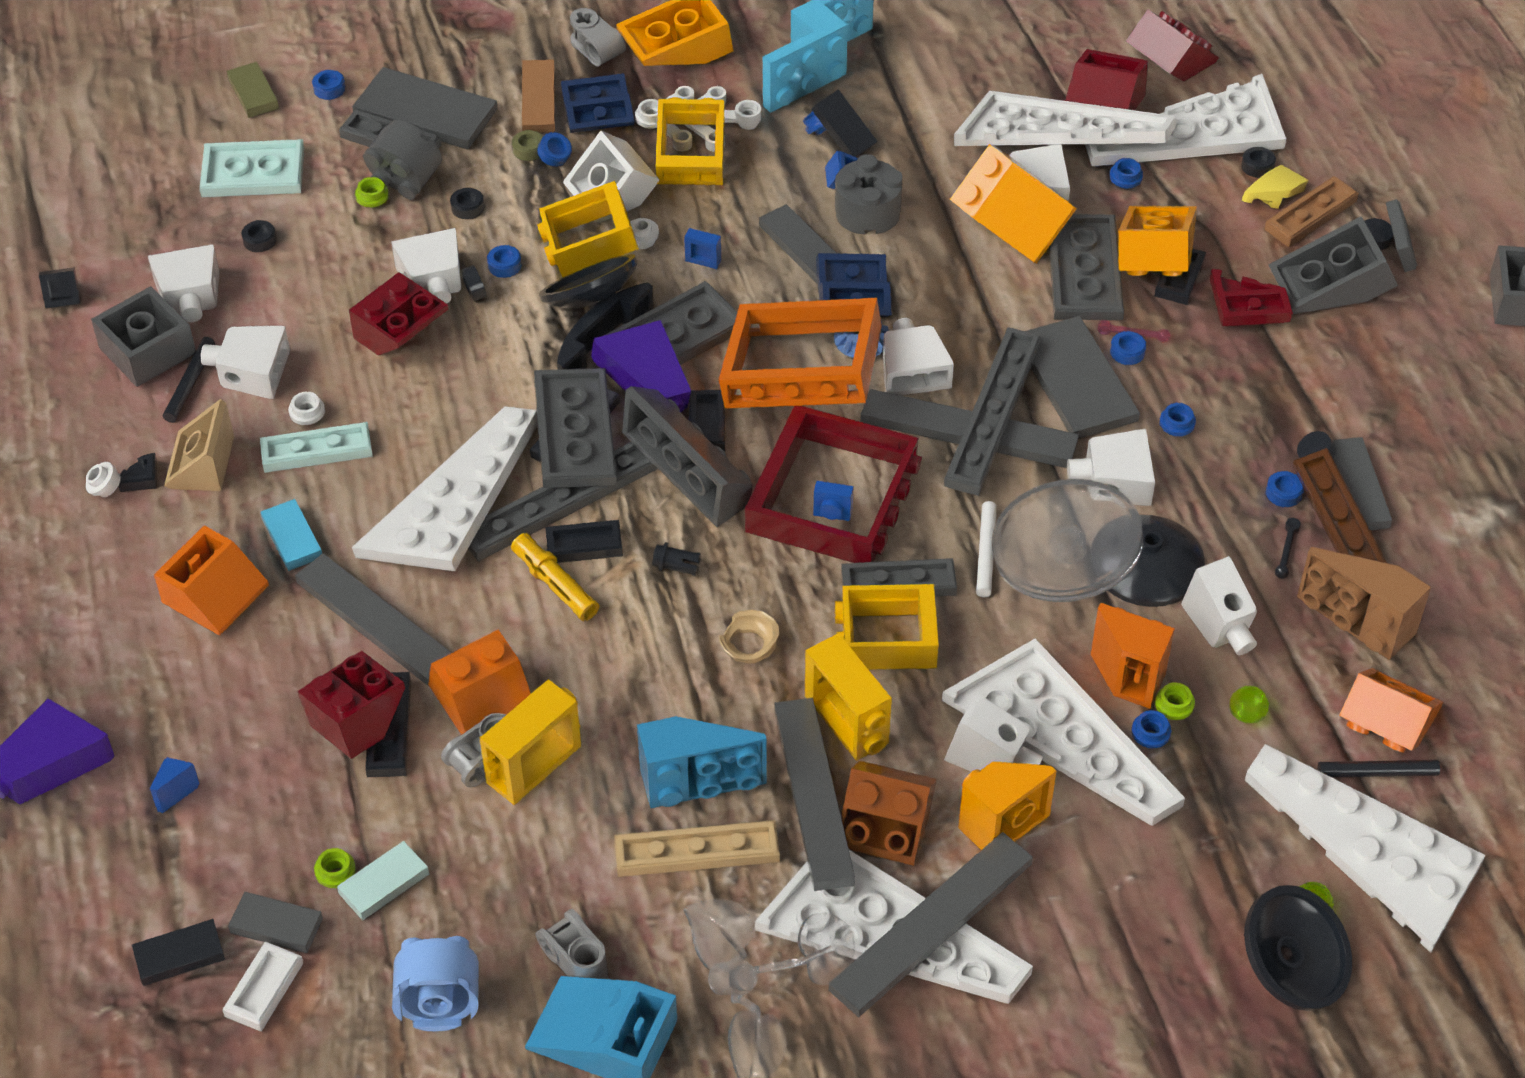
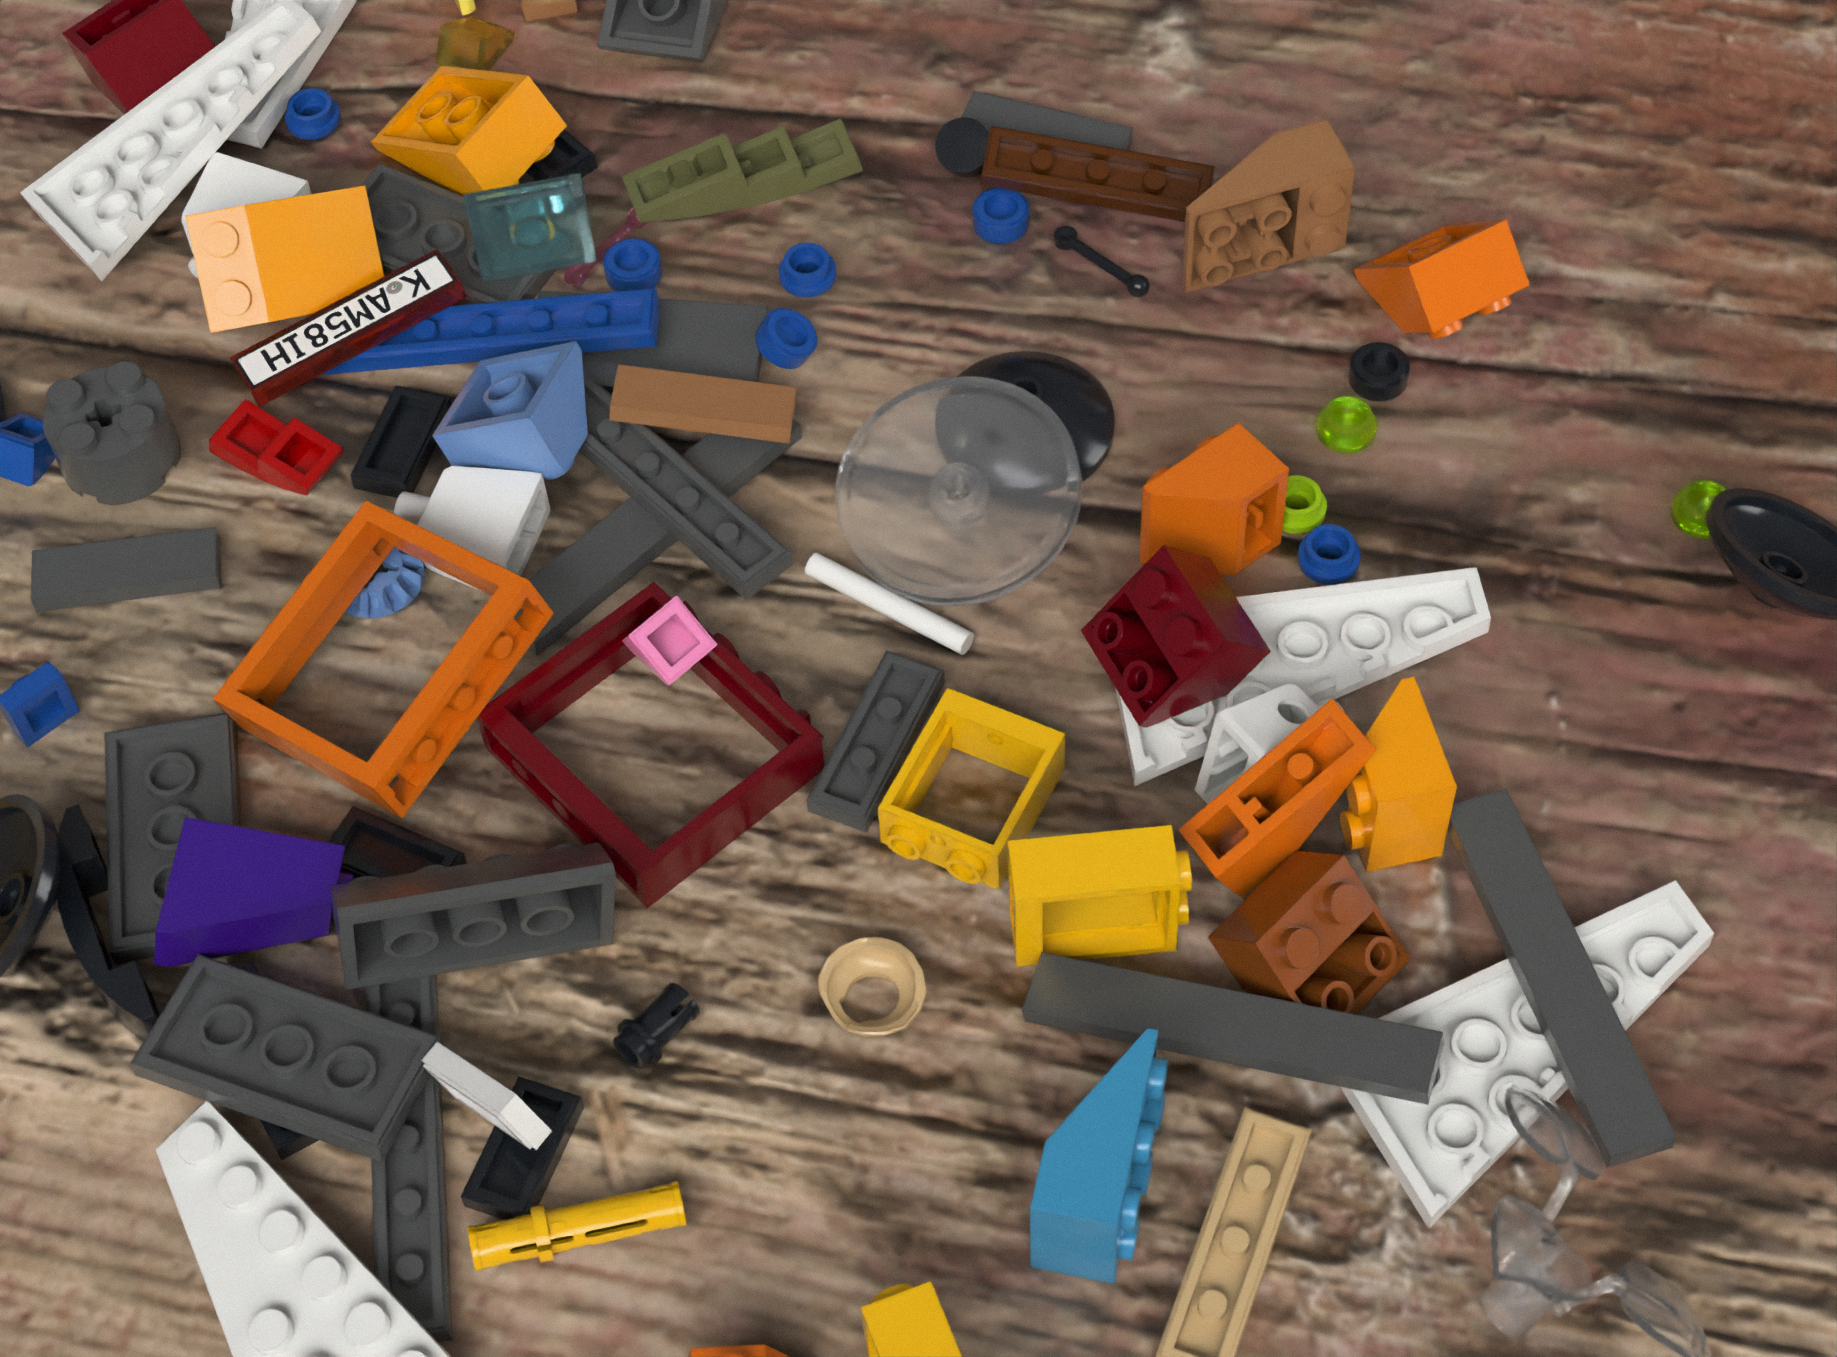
camera: 60 degrees left, 5 degrees up
blue plate [813,481,853,521] -> none
dark blue slope [816,253,892,317] -> none
white torso [1067,429,1155,506] -> none
white torso [1181,556,1257,655] -> none
dark red wing [1210,269,1293,326] -> none
white wing [1245,744,1485,953] -> none
black bar [1318,760,1440,777] -> none
none -> red slope [209,399,343,496]
none -> tile [230,248,467,407]
none -> blue tile [309,288,660,376]
none -> black tile [350,385,452,498]
none -> white tile [421,1042,552,1150]
none -> medium blue slope [432,341,588,480]
none -> clear yellow slope [436,16,515,71]
none -> clear light blue slope [463,172,597,282]
none -> medium nougat tile [609,364,797,443]
none -> olive slope [622,118,863,223]
none -> bright pink slope [622,595,718,686]
none -> blue tile [755,308,817,369]
none -> dark red slope [1080,545,1271,728]
none -> orange slope [1178,698,1376,899]
none -> black tile [1348,342,1410,402]

